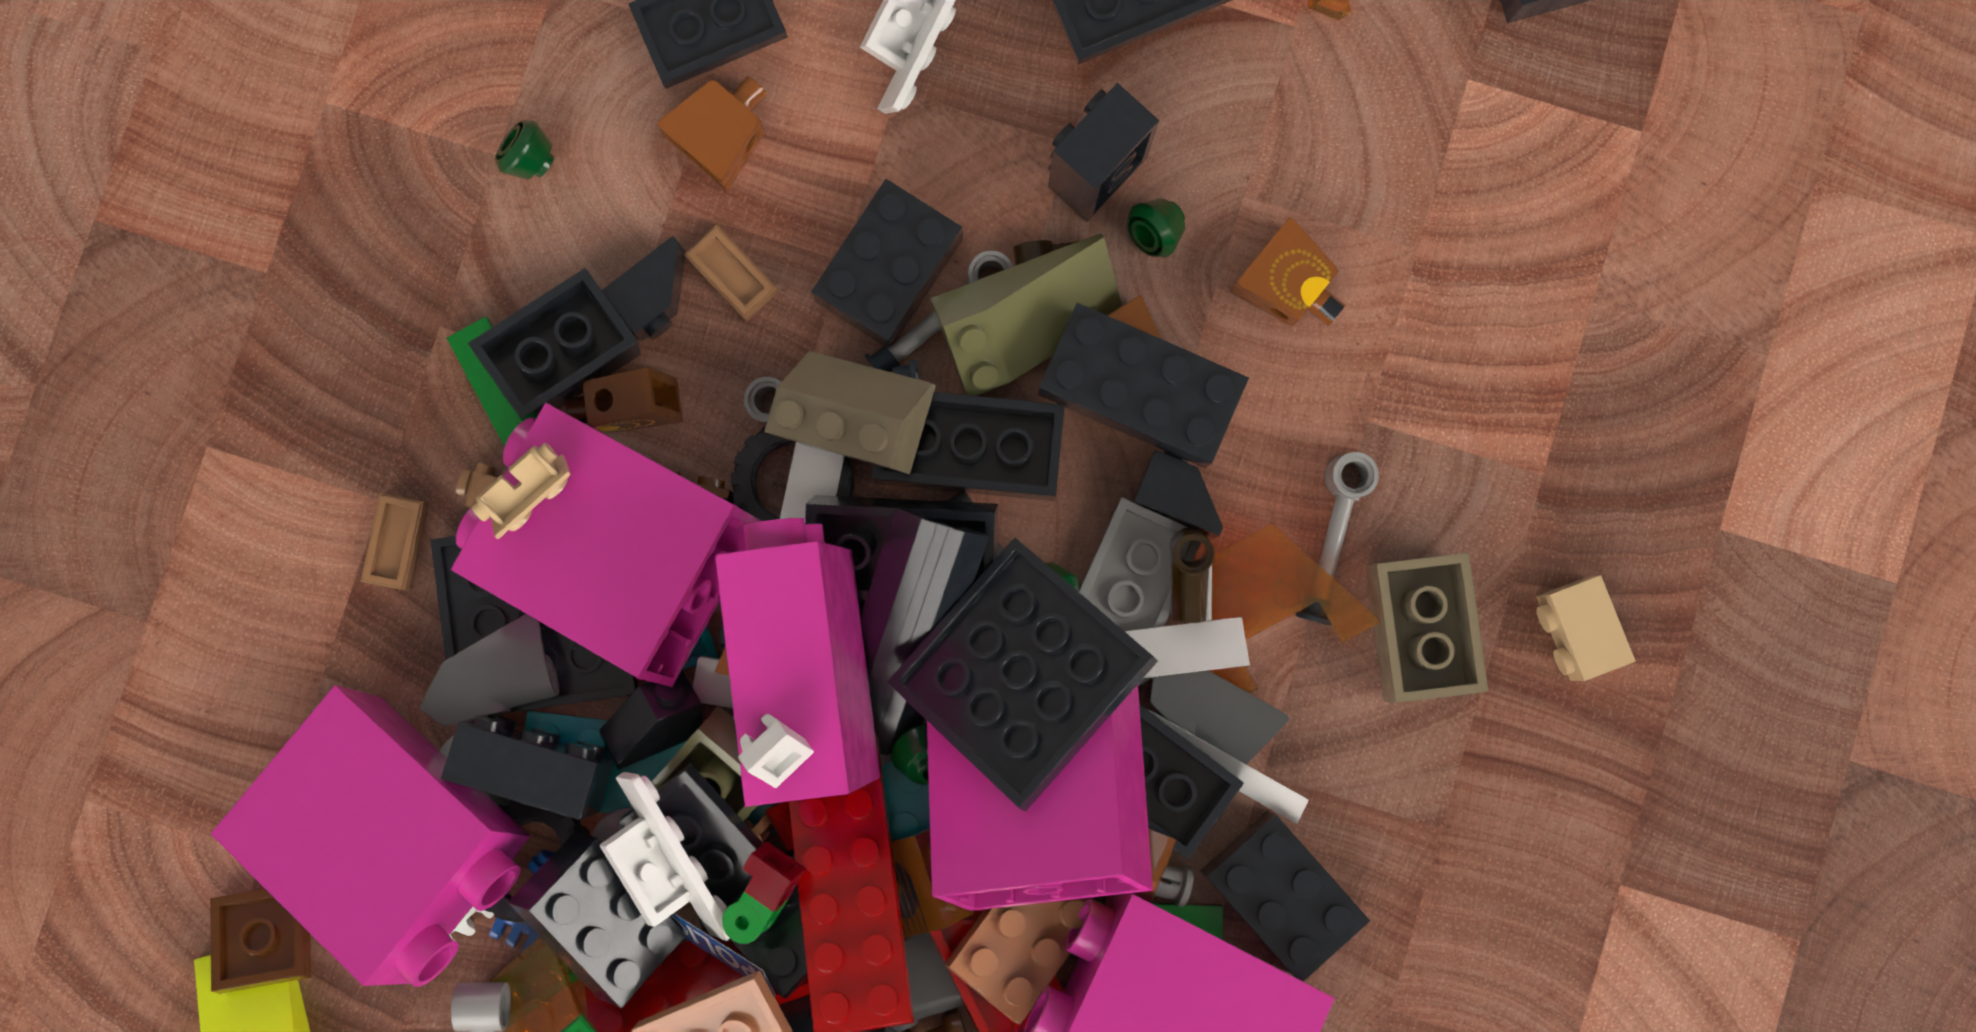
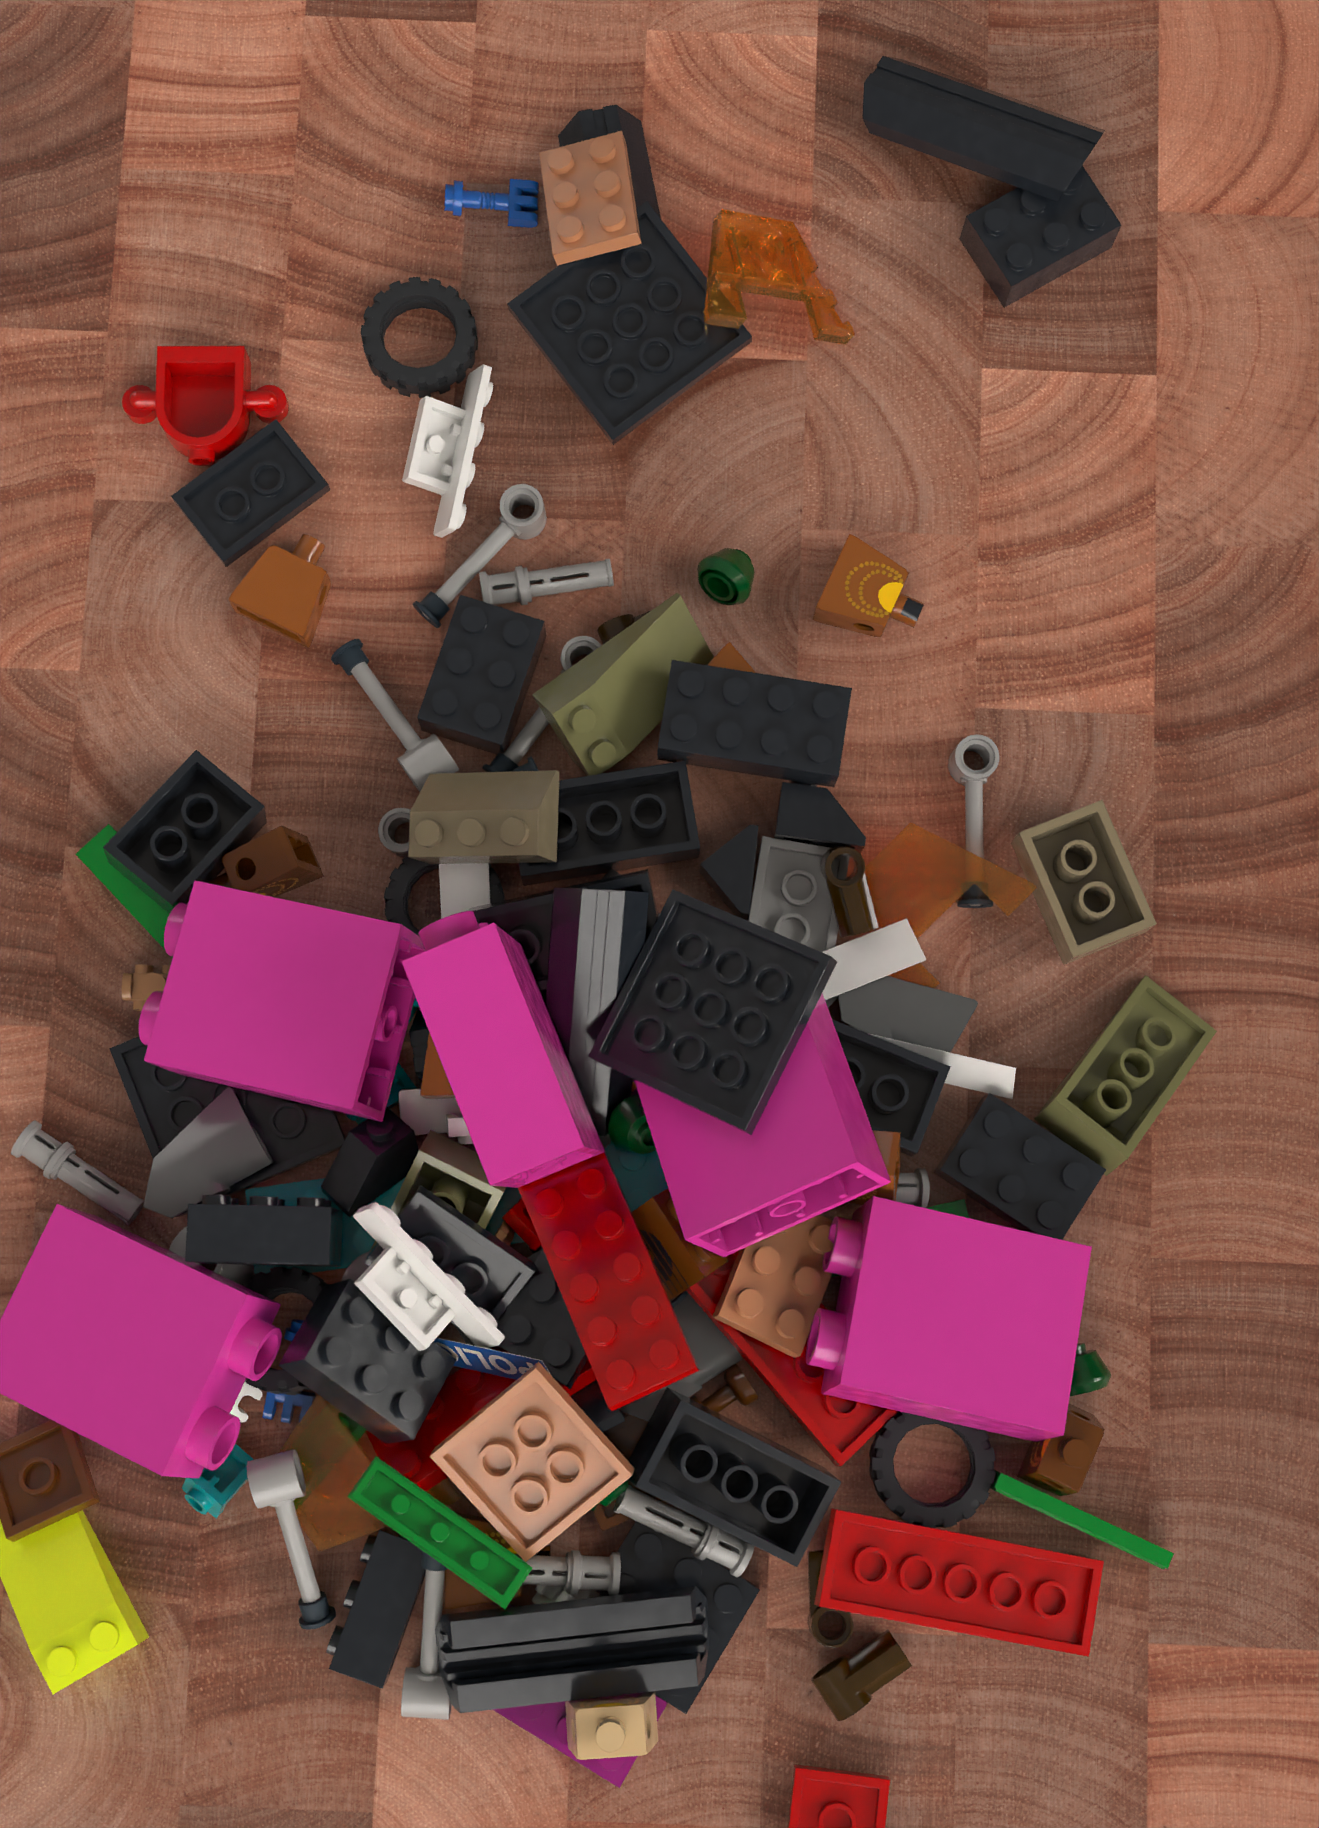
camera: 15 degrees left, 5 degrees down
medium nougat tile [360,493,428,591] -> none
tan hinge [471,442,571,539] -> none
dark green cone [495,120,554,180] -> none
black slope [602,236,686,341] -> none
medium nougat tile [684,224,779,322] -> none
leg [722,842,806,944] -> none
white tile [738,714,814,788] -> none
black brick [1048,82,1160,222] -> none
tan brick [1536,575,1636,681] -> none
none -> light grey pin [11,1120,145,1225]
none -> teal bracket [182,1444,254,1518]
none -> light grey piece [331,639,459,792]
none -> light grey piece [412,484,547,628]
none -> light grey pin [479,559,614,606]
none -> black slope [699,825,759,921]
none -> olive slope [1034,975,1217,1176]

